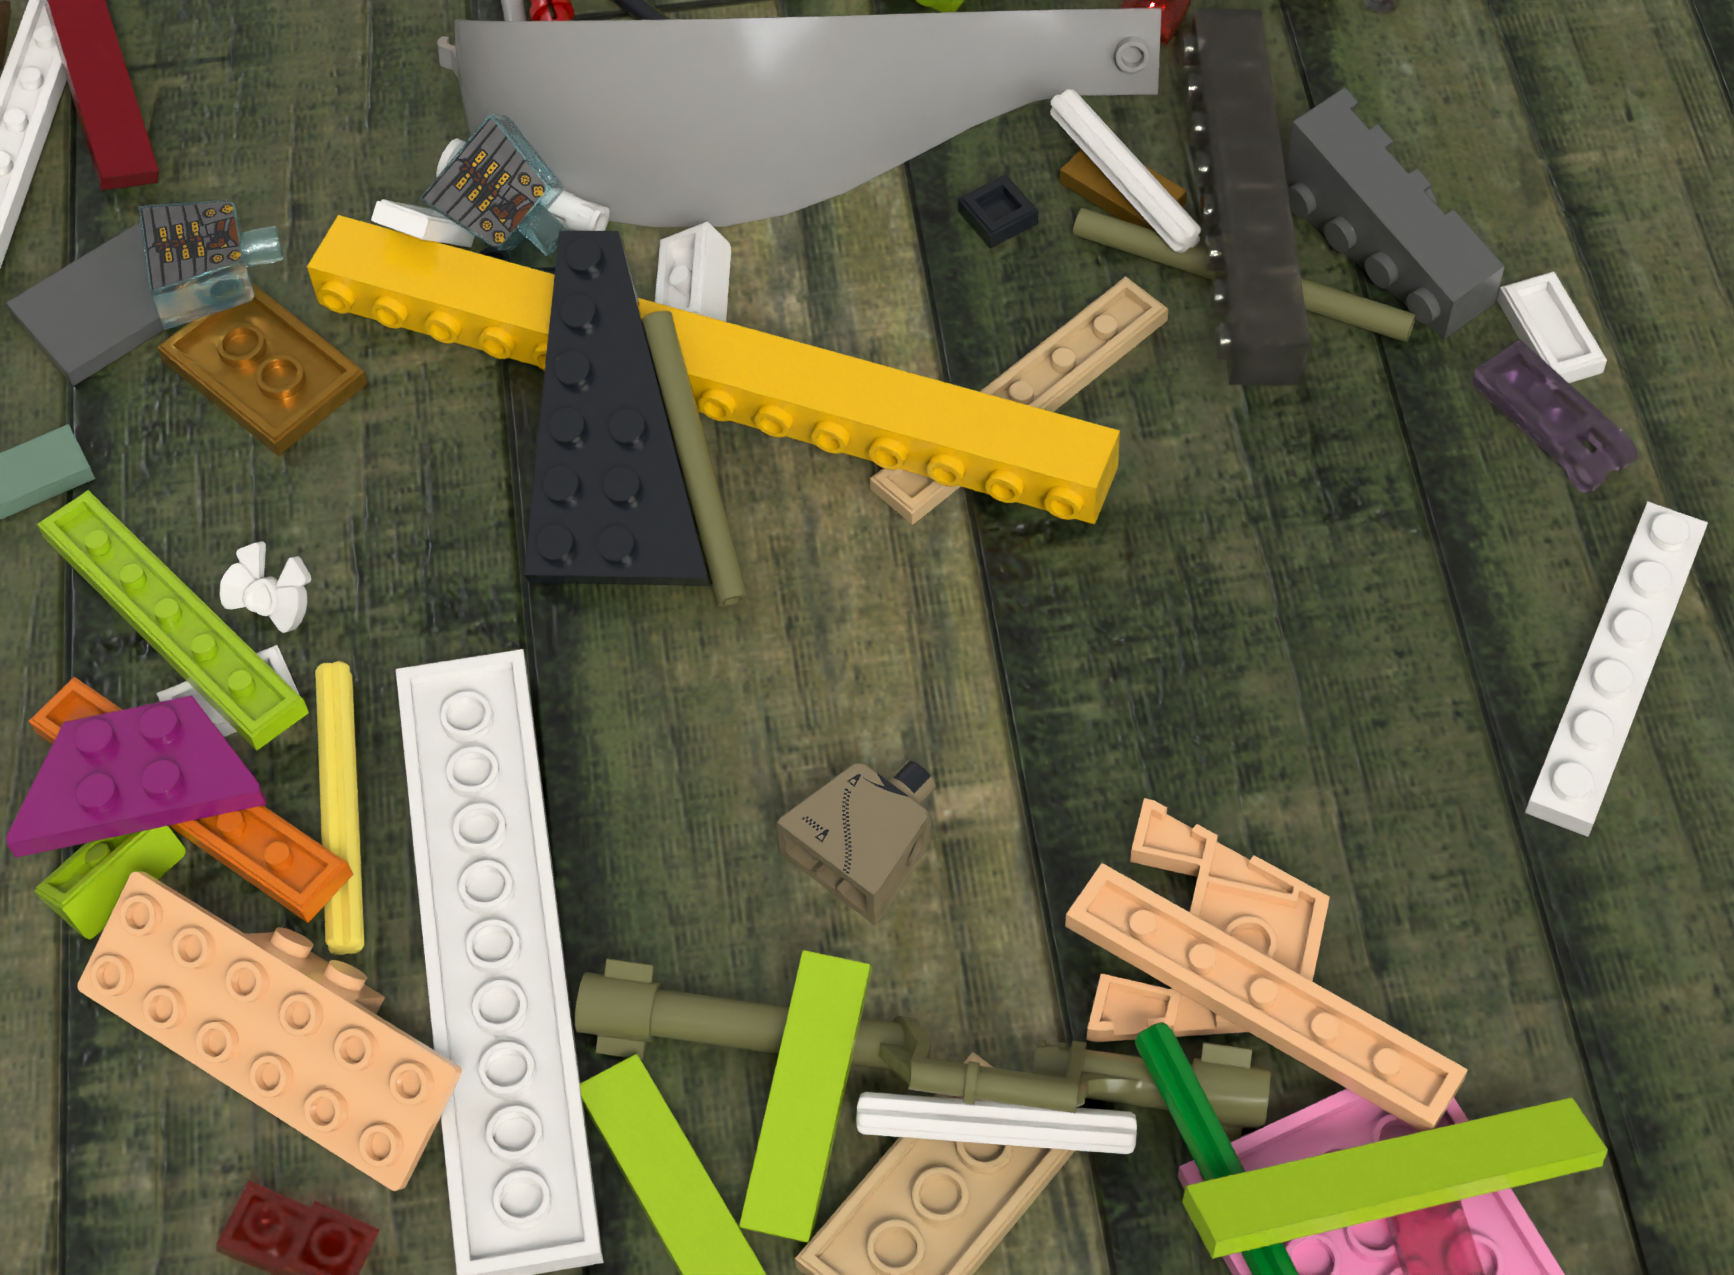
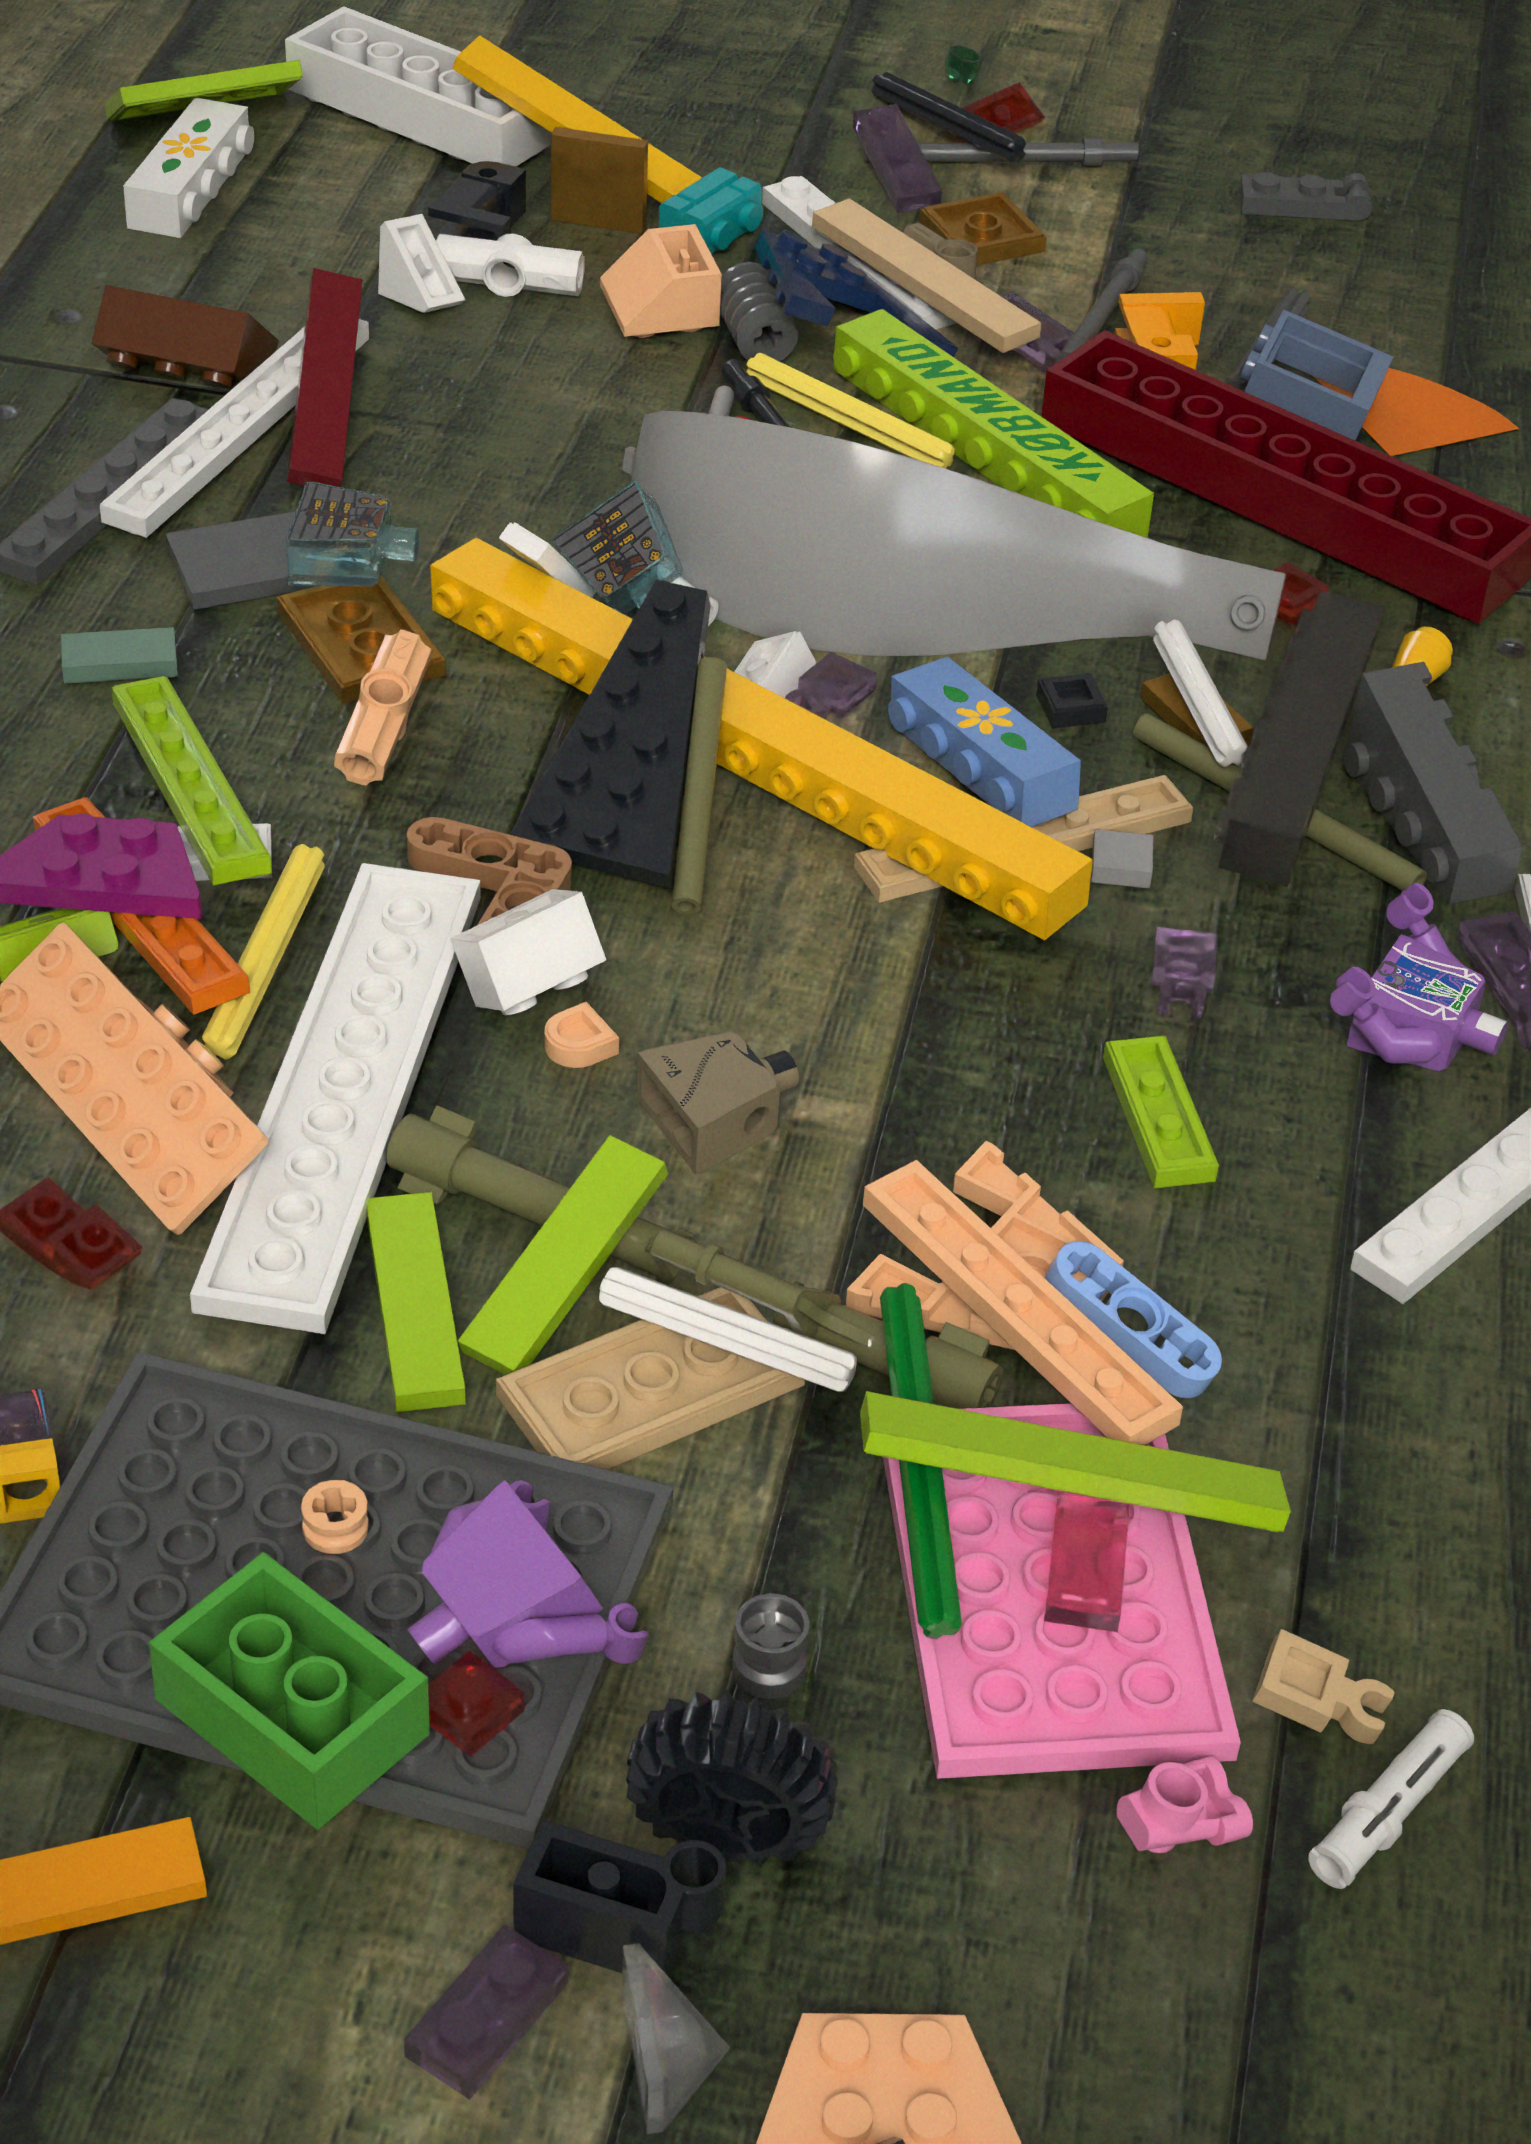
camera: 15 degrees right, 15 degrees down
white piece [220,541,311,633] -> none
none -> light nougat piece [334,629,432,786]
none -> medium nougat beam [406,817,572,925]
none -> white brick [450,889,606,1015]
none -> light nougat tile [544,1002,619,1068]
none -> clear purple plate [785,652,877,720]
none -> medium blue brick [888,656,1081,827]
none -> light blue beam [1045,1241,1222,1398]
none -> light grey tile [1091,829,1153,888]
none -> lime tile [1103,1036,1219,1189]
none -> clear purple plate [1151,927,1217,1019]
none -> medium lavender torso [1330,883,1508,1071]
none -> yellow cone [1392,627,1453,687]

